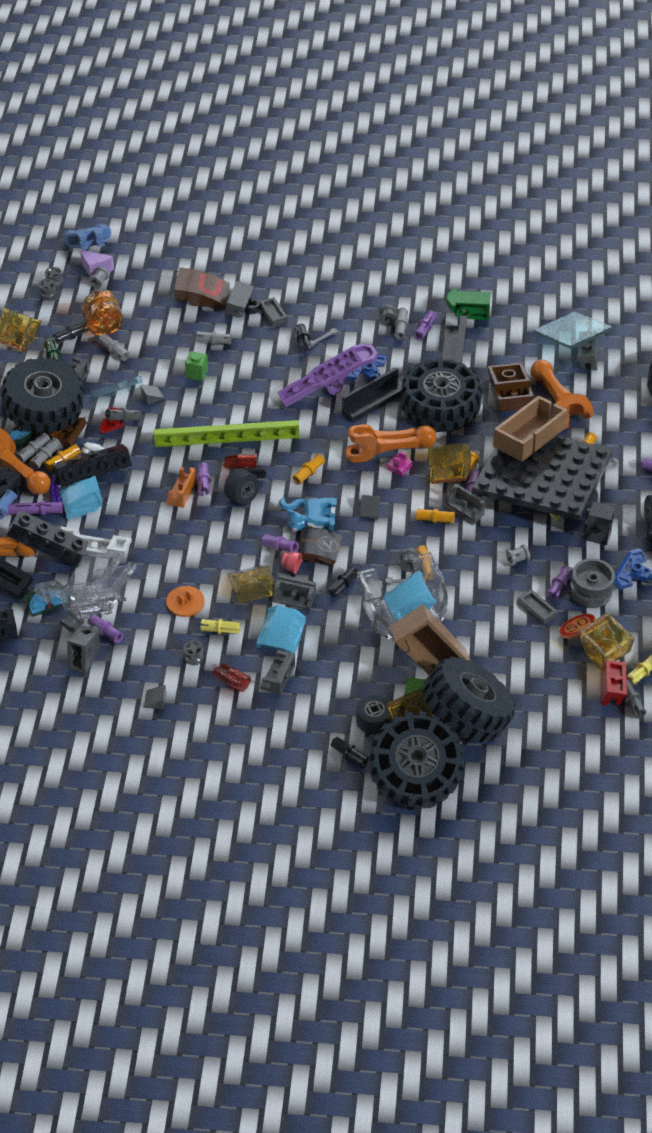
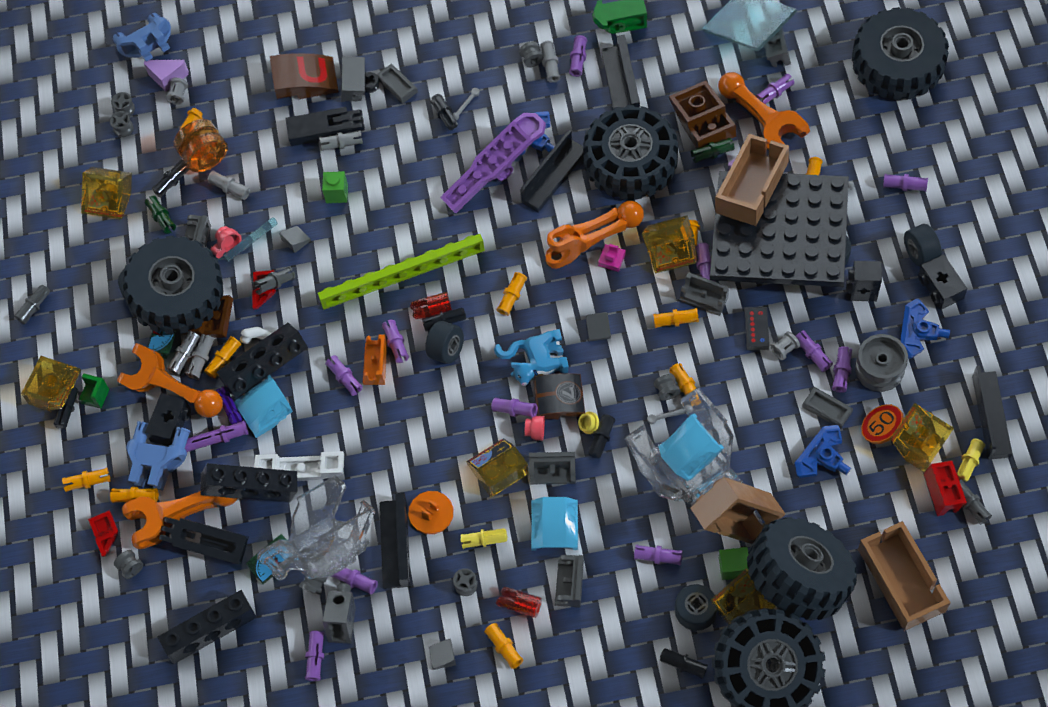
camera: 10 degrees left, 15 degrees up
none -> coral piece [210,226,242,259]
none -> black hinge [285,107,365,146]
none -> medium lavender pin [305,631,324,681]
none -> medium lavender pin [325,355,363,396]
none -> black panel [379,492,411,589]
none -> light orange pin [484,623,523,669]
none -> light yellow plate [578,412,599,434]
none -> medium lavender pin [634,545,683,565]
none -> dark green pin [691,138,735,163]
none -> black tile [744,307,769,350]
none -> medium lavender pin [755,74,795,104]
none -> blue piece [795,425,851,478]
none -> medium lavender pin [796,330,833,372]
none -> medium nougat piece [858,521,950,631]

